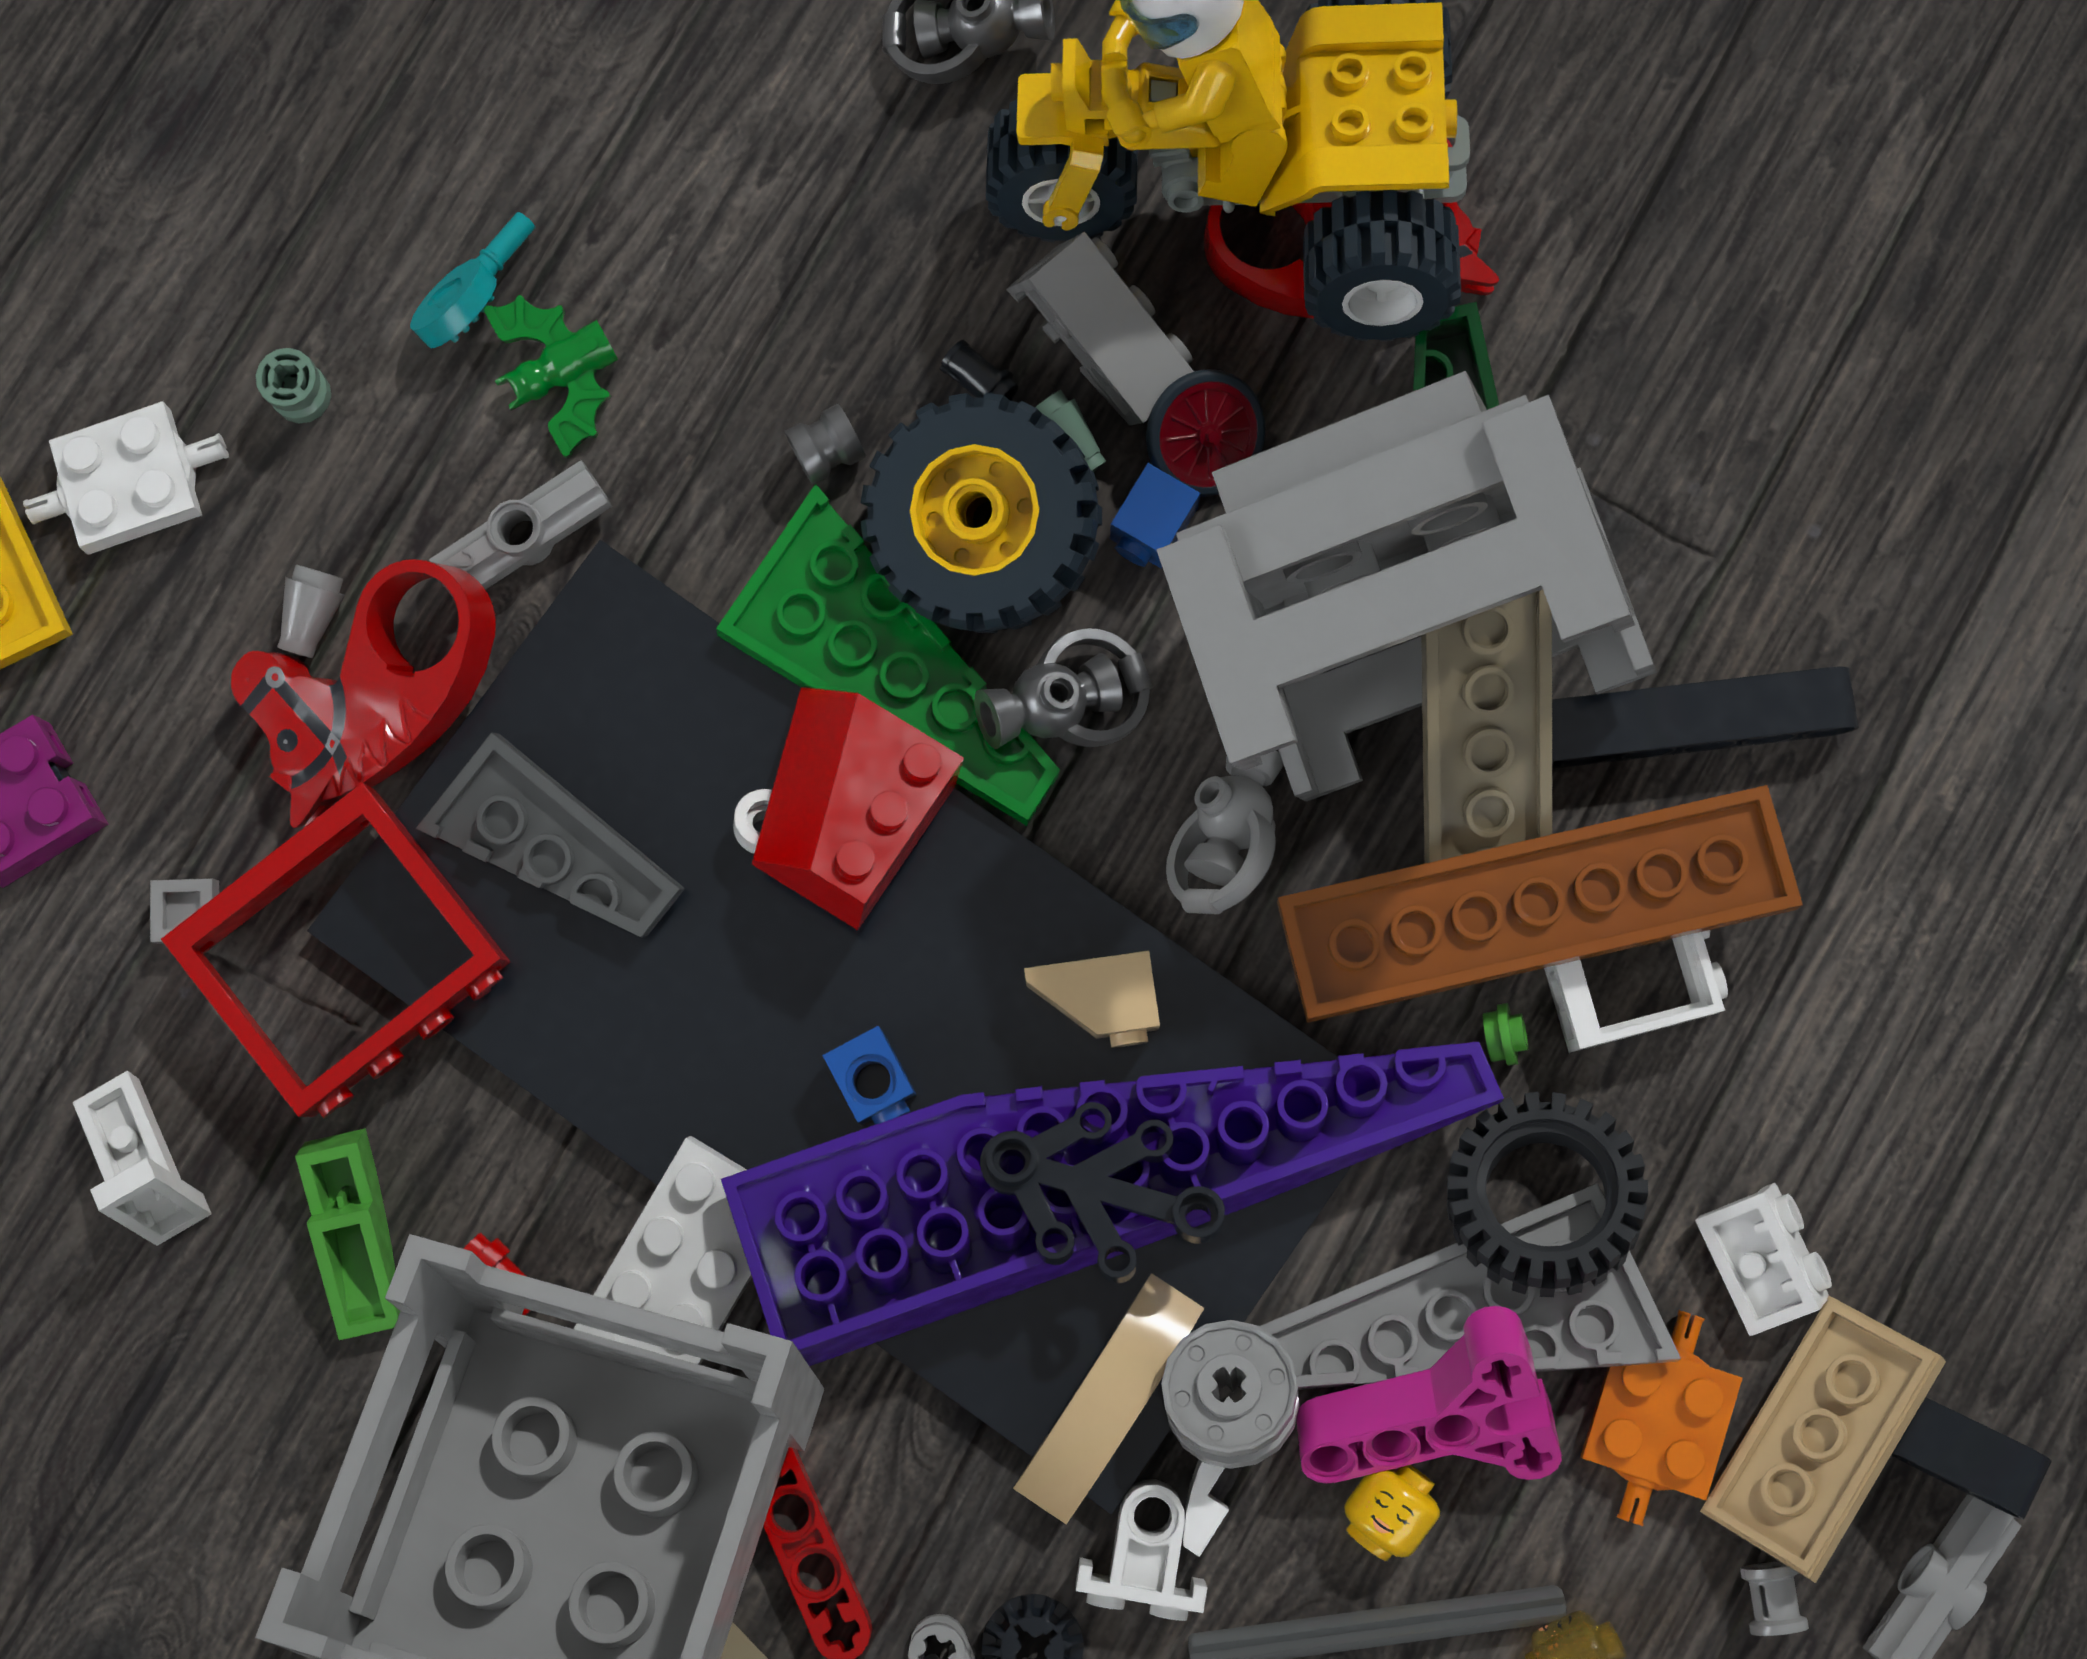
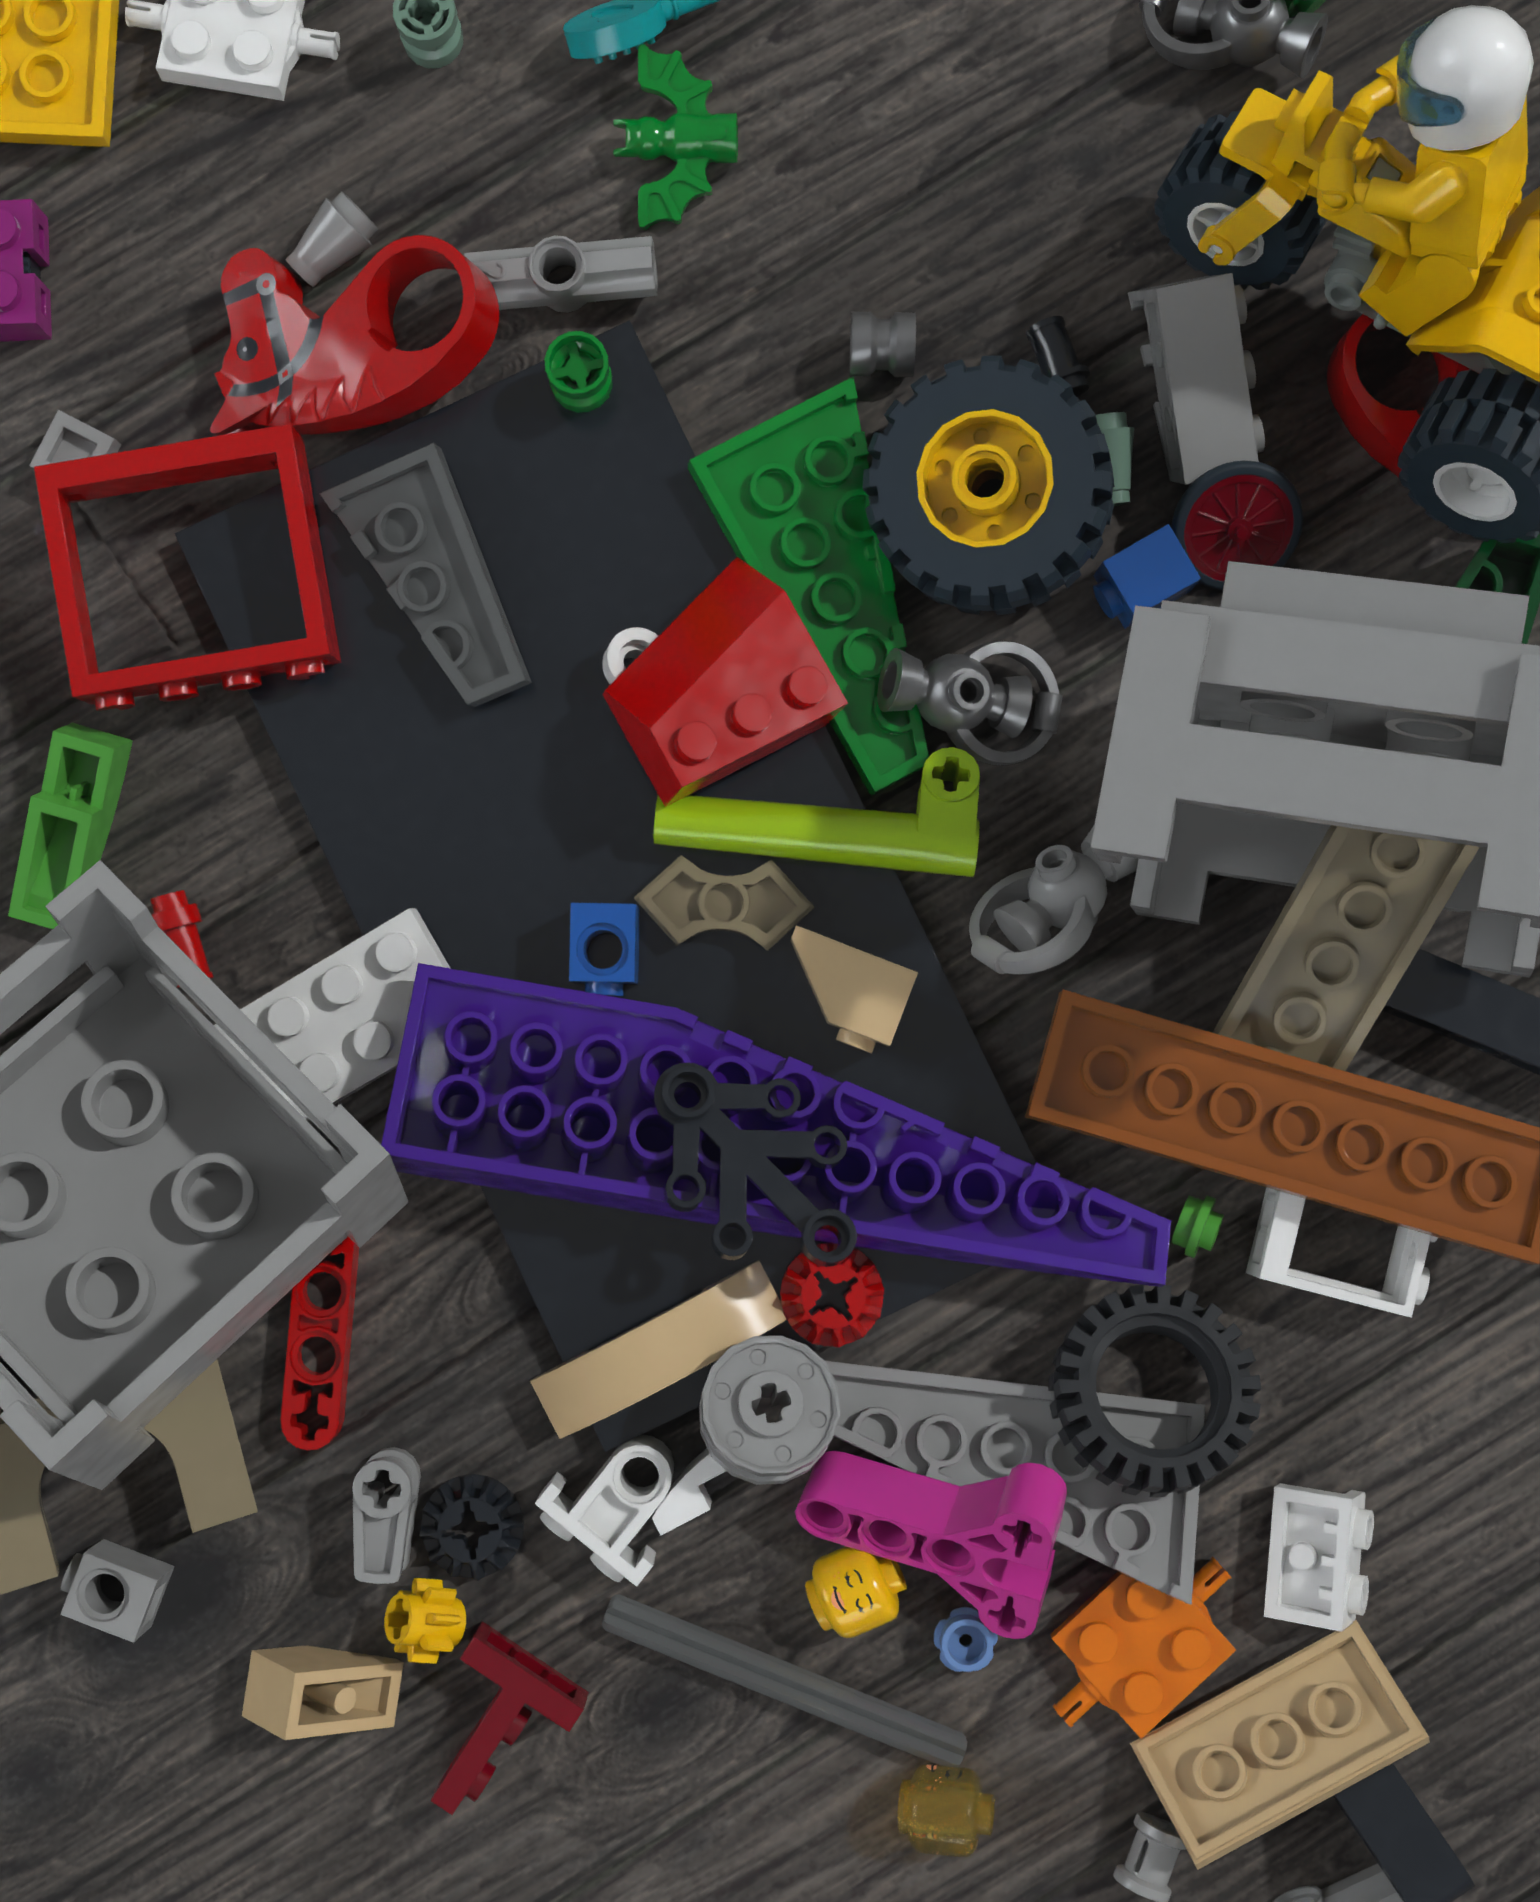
camera: 25 degrees right, 5 degrees up
none -> green wheel [544,331,613,413]
none -> dark tan tile [634,855,815,951]
none -> lime axle [653,747,980,877]
none -> red gear [780,1243,884,1348]
none -> medium blue plate [934,1607,998,1672]

